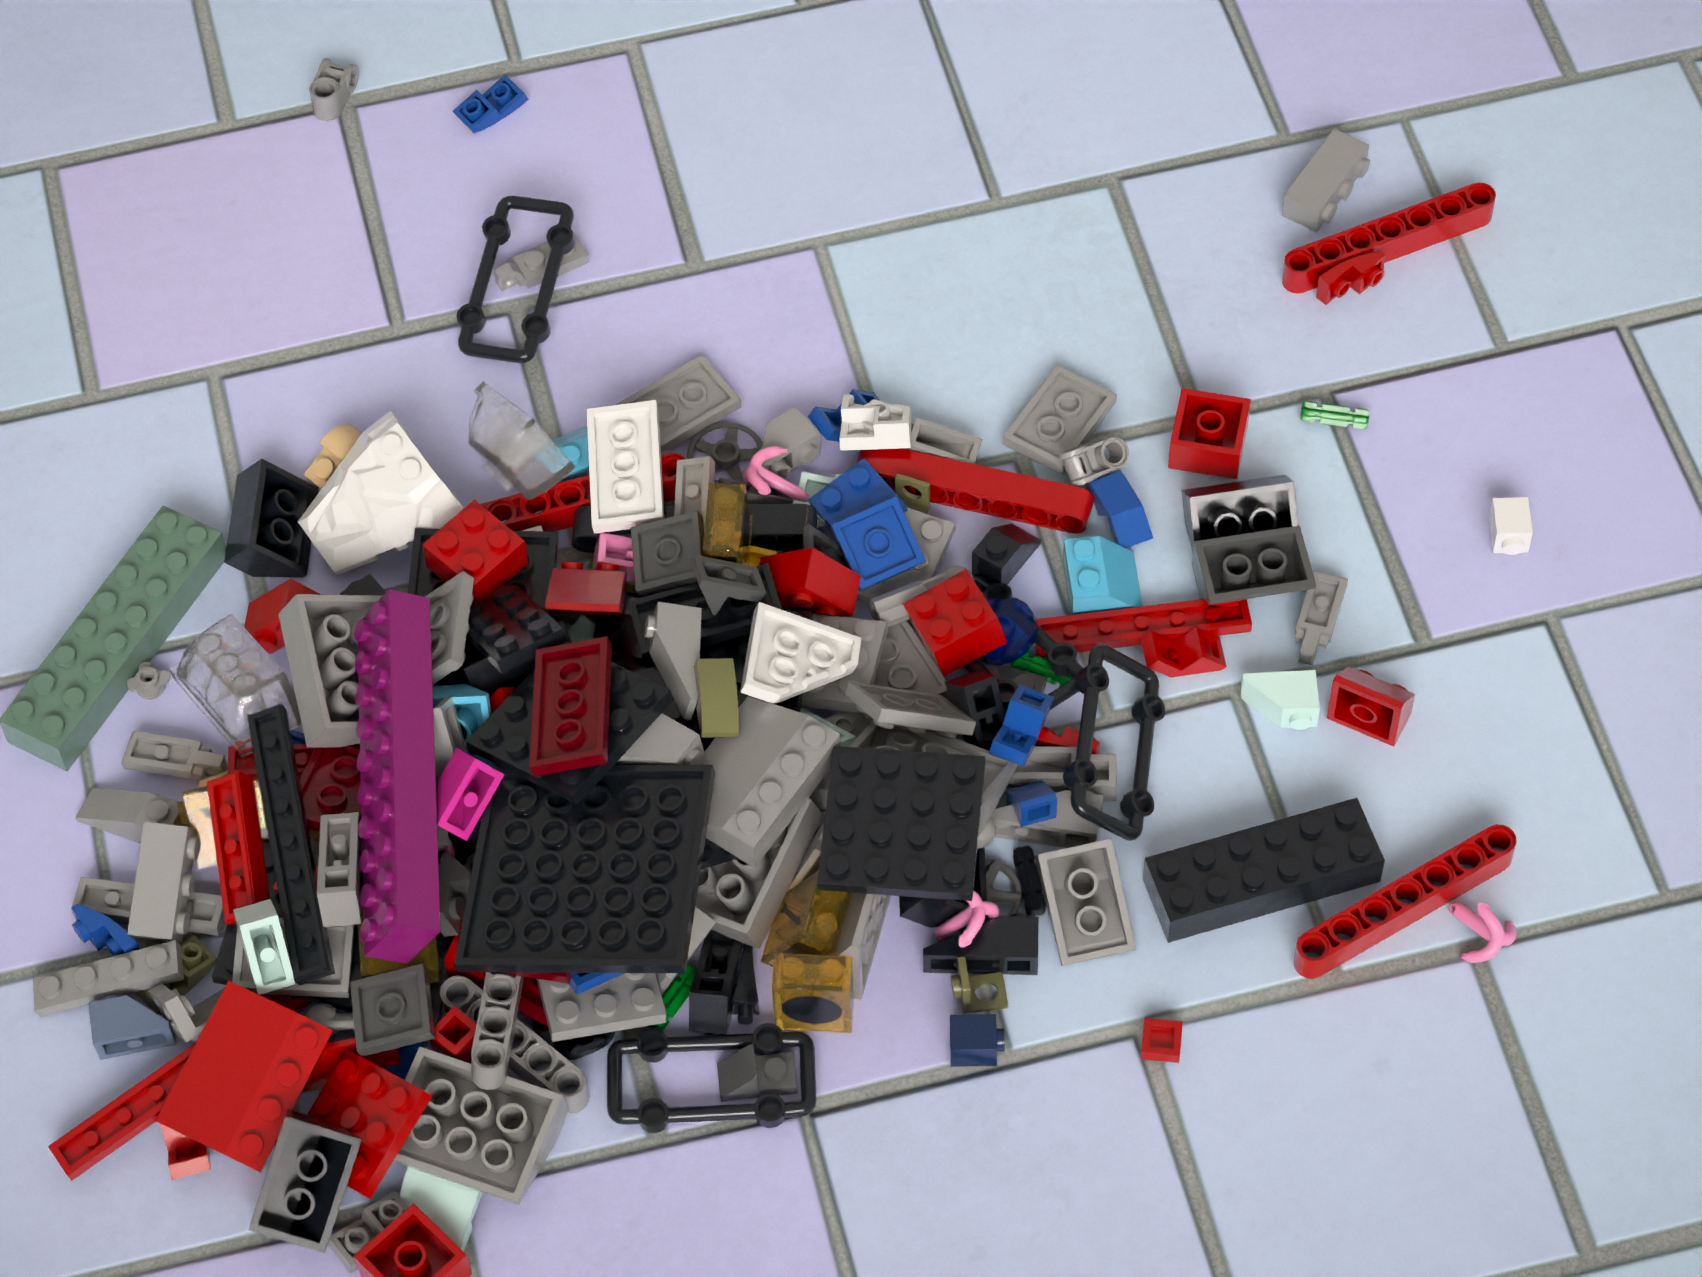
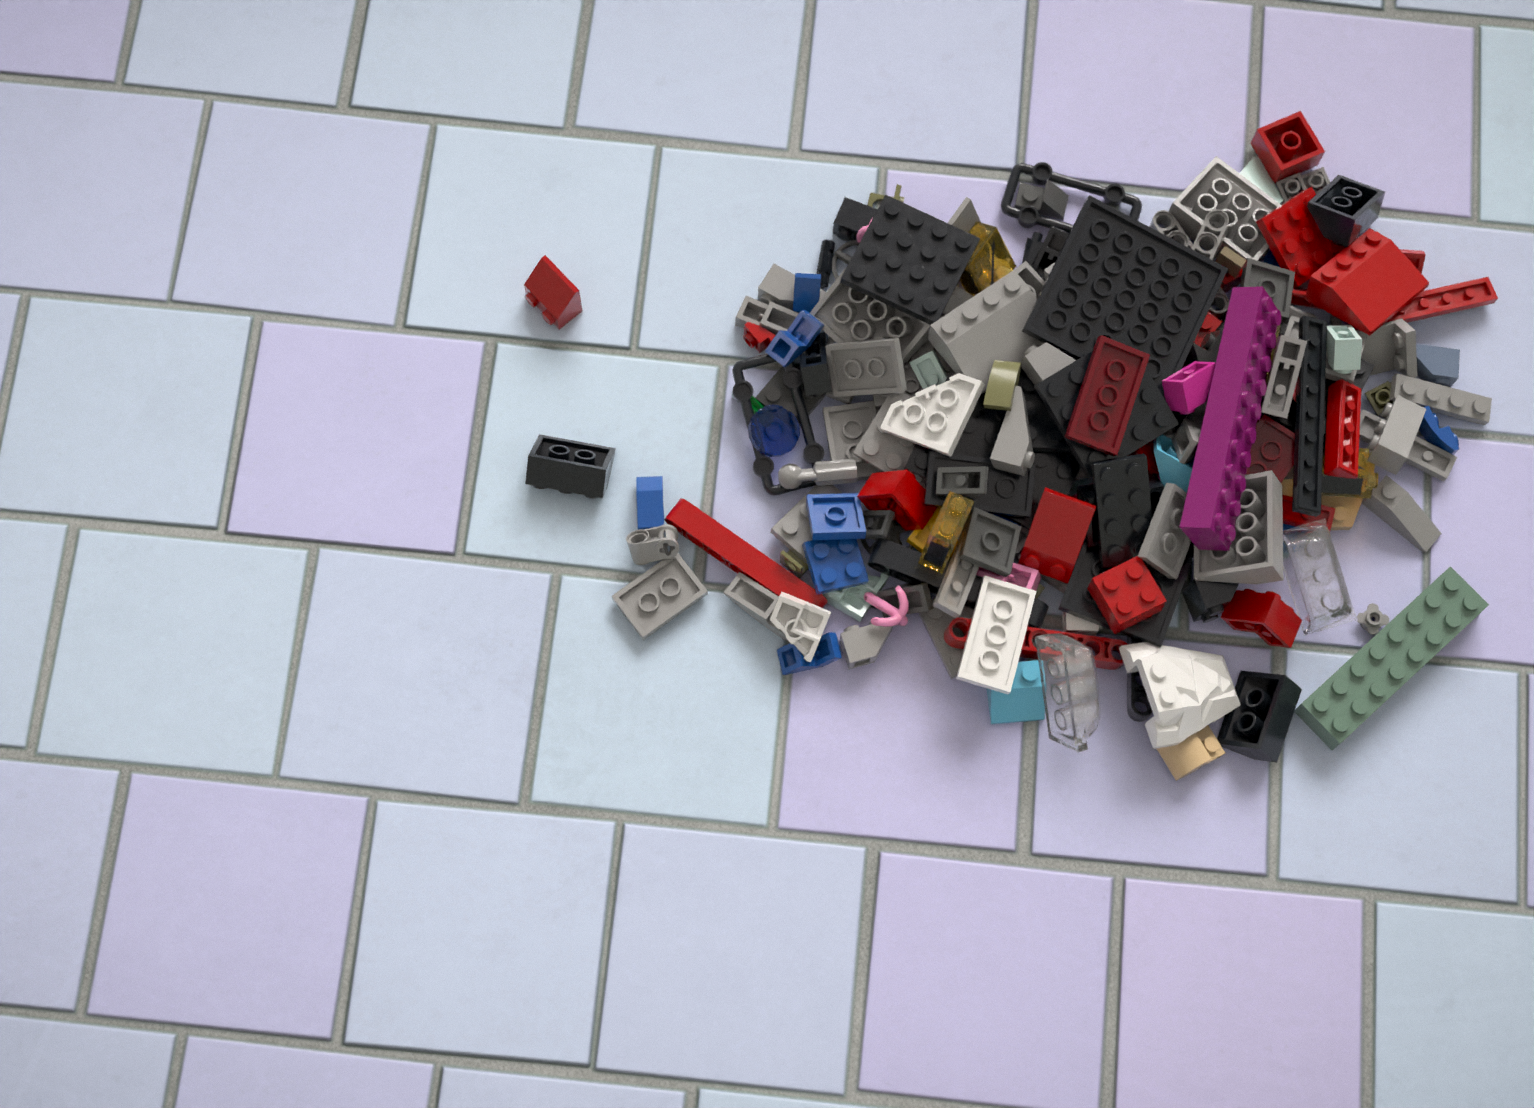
camera: 165 degrees left, 15 degrees up
light grey hinge [121,731,228,780] -> none
blue slope [453,75,529,133] -> none
black bar [456,195,575,363] -> none
light grey hinge [493,232,589,291] -> none
light grey plate [616,355,741,452] -> none
dark grey wheel [687,422,763,487] -> none
clear yellow brick [772,953,854,1033] -> none
red brick [903,569,1007,677] -> none
dark blue brick [950,1014,1005,1067] -> none
black slope [972,523,1041,585] -> none
red plate [1032,599,1252,657] -> none
light grey slope [1034,838,1136,966] -> none
medium azure slope [1063,536,1143,615] -> none
black bar [1063,644,1165,841] -> none
red slope [1140,627,1227,678] -> none
red plate [1141,1018,1183,1063] -> none
black brick [1143,798,1385,943] -> none
red brick [1168,388,1251,479] -> none
dark grey slope [1192,525,1316,605] -> none
light aqua slope [1240,670,1320,730] -> none
light grey brick [1282,128,1370,232] -> none
red beam [1282,182,1496,294] -> none
red beam [1294,824,1517,979] -> none
light grey hinge [1295,570,1348,665] -> none
axle [1300,401,1370,429] -> none
red slope [1316,251,1386,305] -> none
bright pink piece [1449,902,1517,963] -> none
white brick [1488,497,1533,555] -> none
none -> dark tan tile [1215,246,1246,278]

